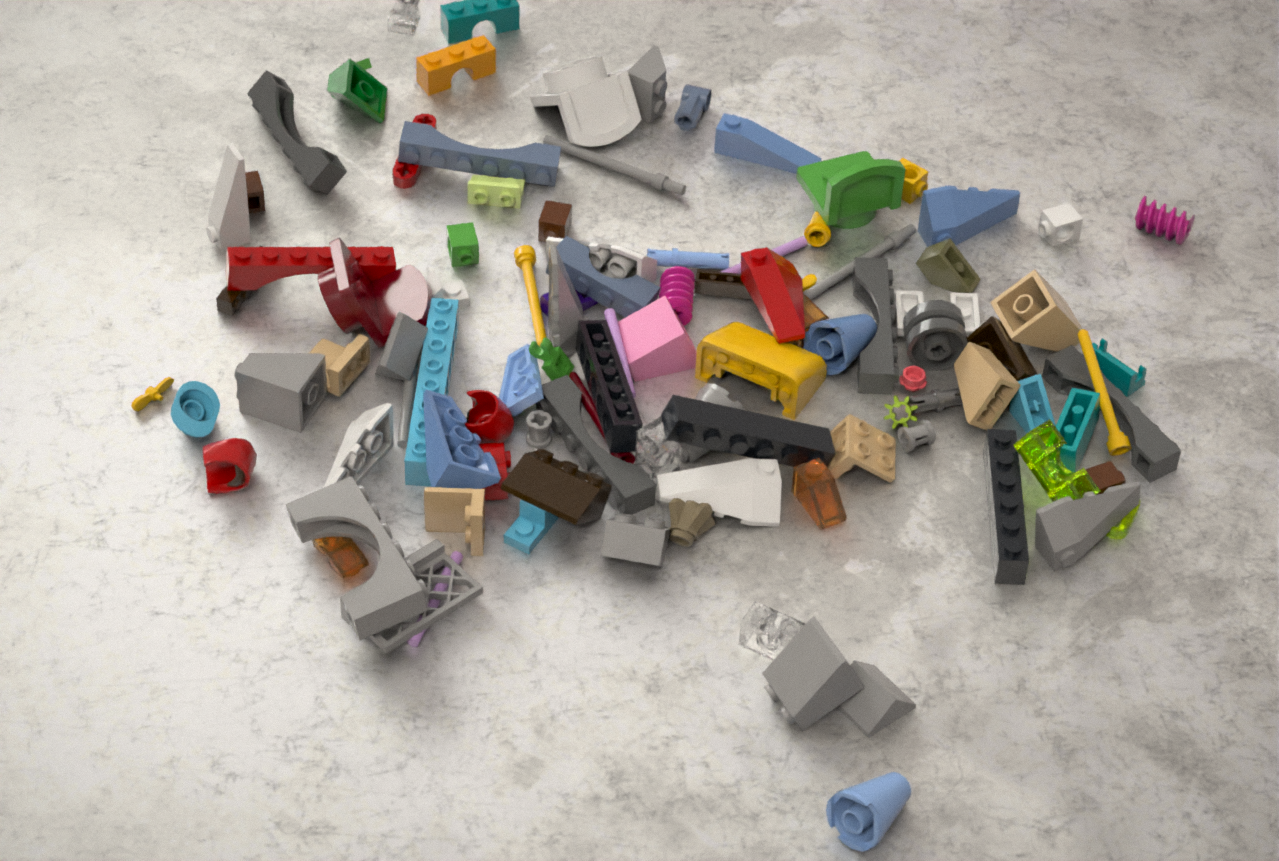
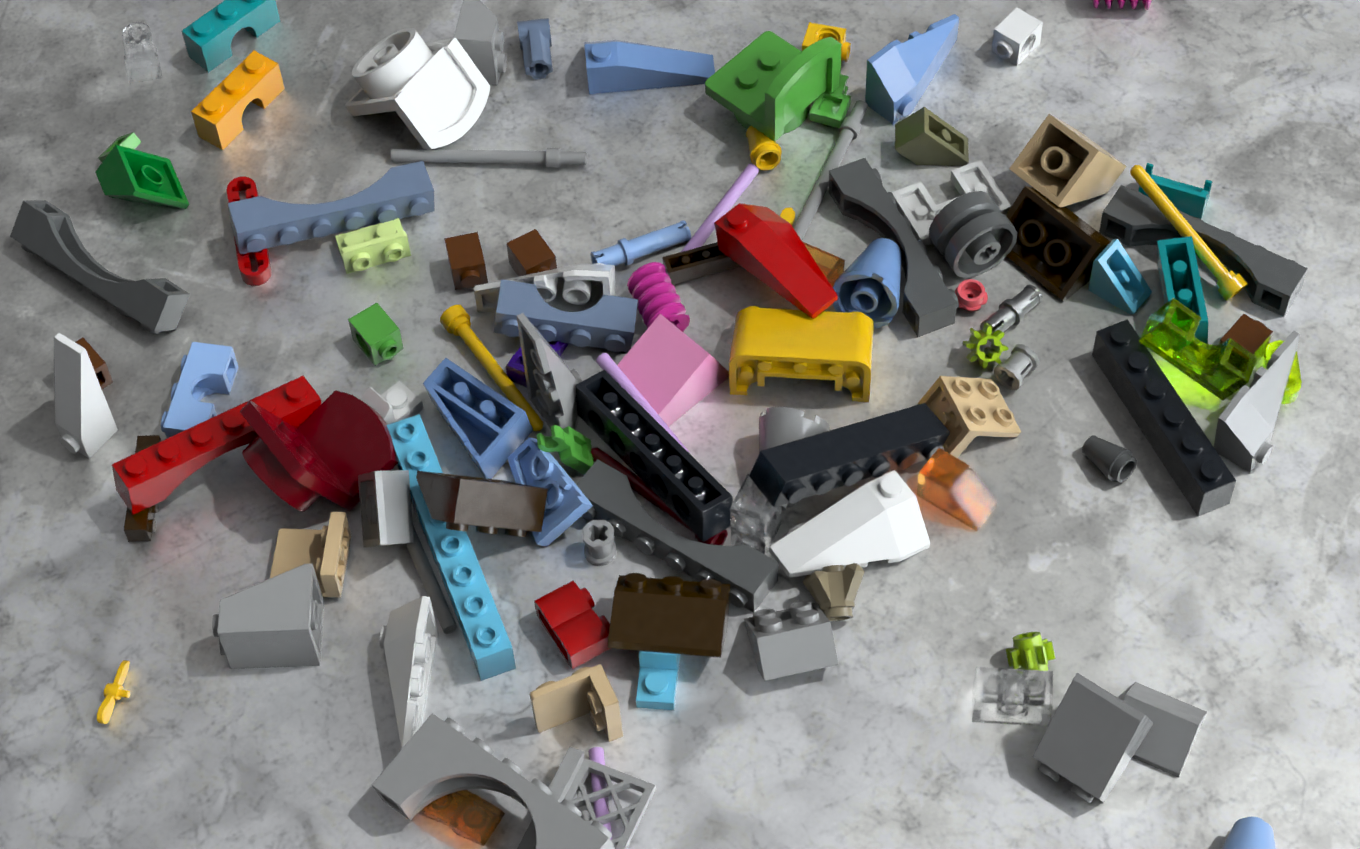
camera: 20 degrees left, 10 degrees up
medium azure piece [171,381,220,438] -> none
red piece [203,438,257,494] -> none
medium blue wedge [423,390,501,489] -> none
red piece [465,390,514,443] -> none
tan slope [954,342,1021,430] -> none
none -> light blue arch [161,342,239,438]
none -> dark brown slope [416,470,548,537]
none -> medium blue wedge [423,358,533,479]
none -> reddish brown brick [506,229,557,277]
none -> bright green plate [810,74,851,128]
none -> lime gear [1005,632,1056,676]
none -> dark grey cone [1082,435,1137,483]

